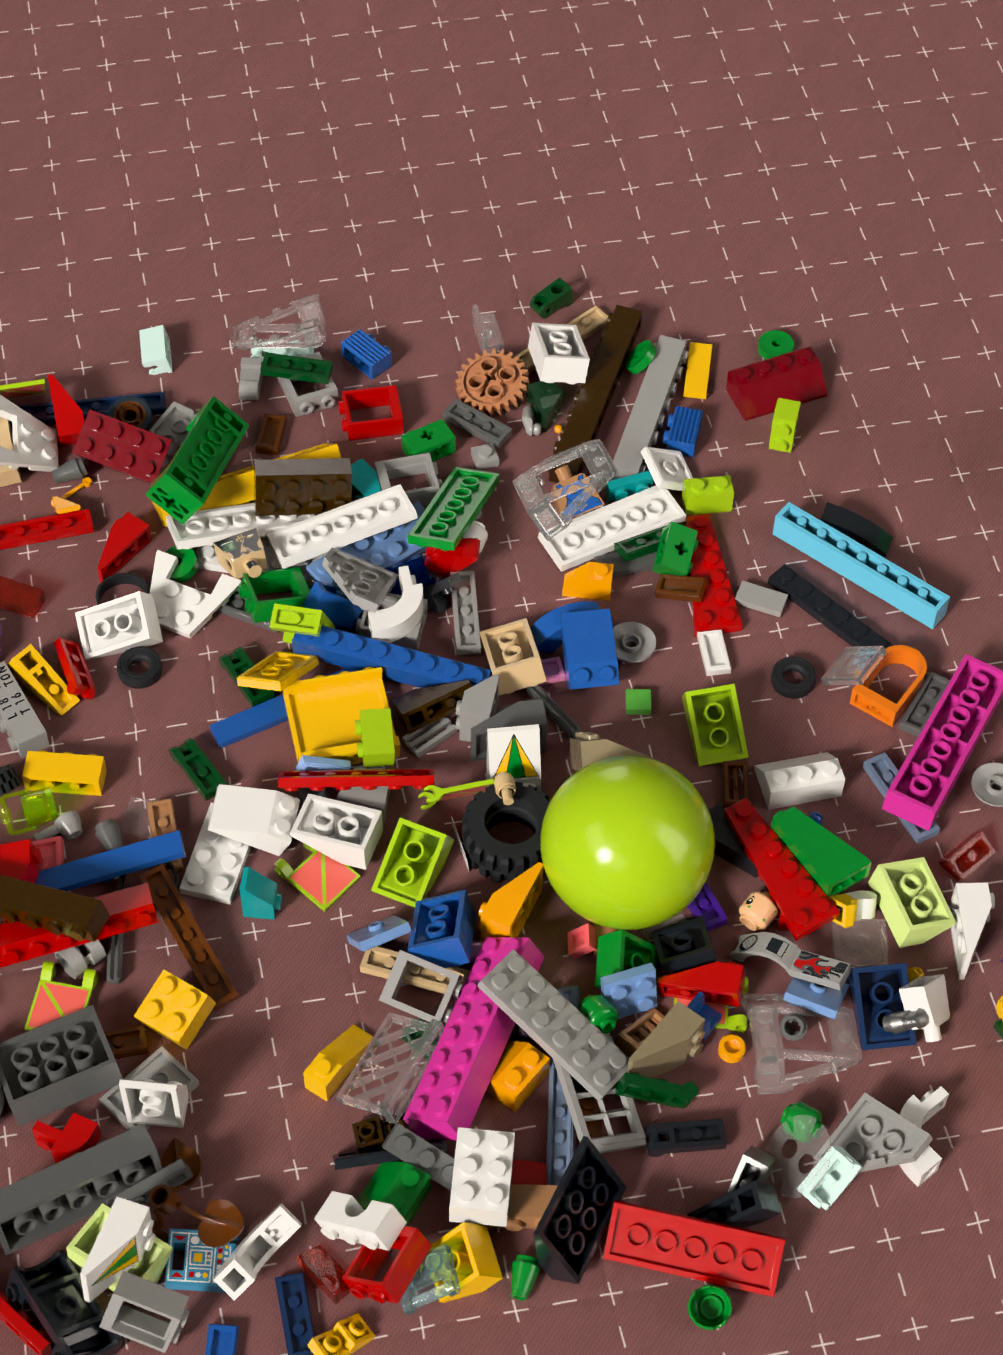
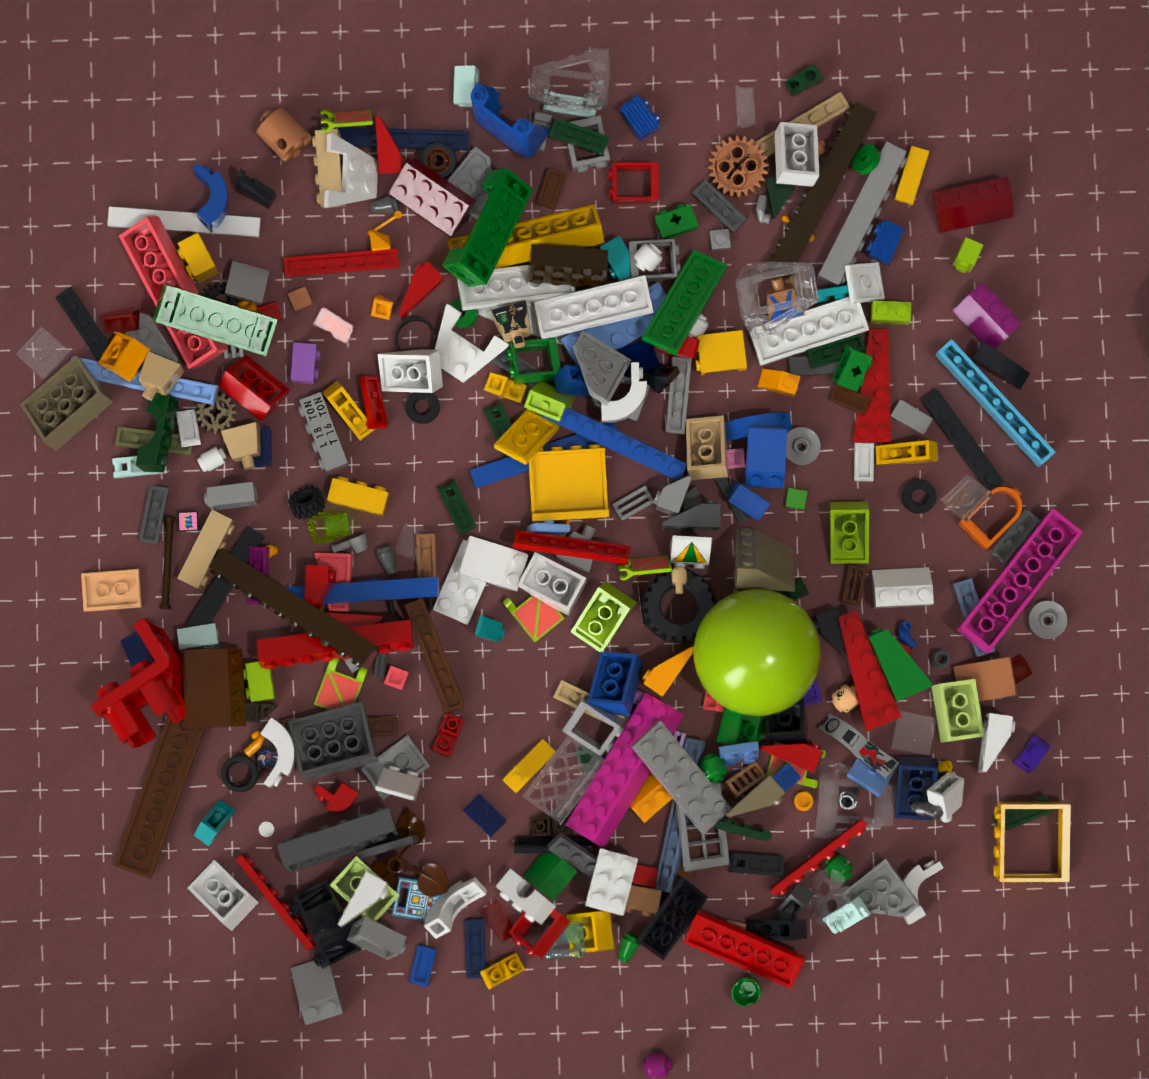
camera: 10 degrees right, 30 degrees up
yellow brick [134,969,216,1050] -> none
medium blue plate [346,915,411,952] -> none
lime brick [355,708,395,767] -> none
dark brown slope [392,680,472,734] -> none
green piece [758,330,794,360] -> none
leg [829,890,877,928] -> none
none -> light orange slope [371,294,393,320]
none -> coral plate [384,666,409,690]
none -> red slope [432,713,465,758]
none -> clear blue panel [463,795,506,837]
none -> blue windscreen [471,82,551,158]
none -> yellow slope [484,372,528,404]
none -> white head [634,243,662,272]
none -> yellow panel [695,330,747,376]
none -> blue hinge [726,480,771,521]
none -> red plate [770,817,867,896]
none -> yellow slope [875,440,938,465]
none -> dark grey plate [931,649,951,669]
none -> magenta slope [952,282,1022,349]
none -> nougat tile [954,657,1017,702]

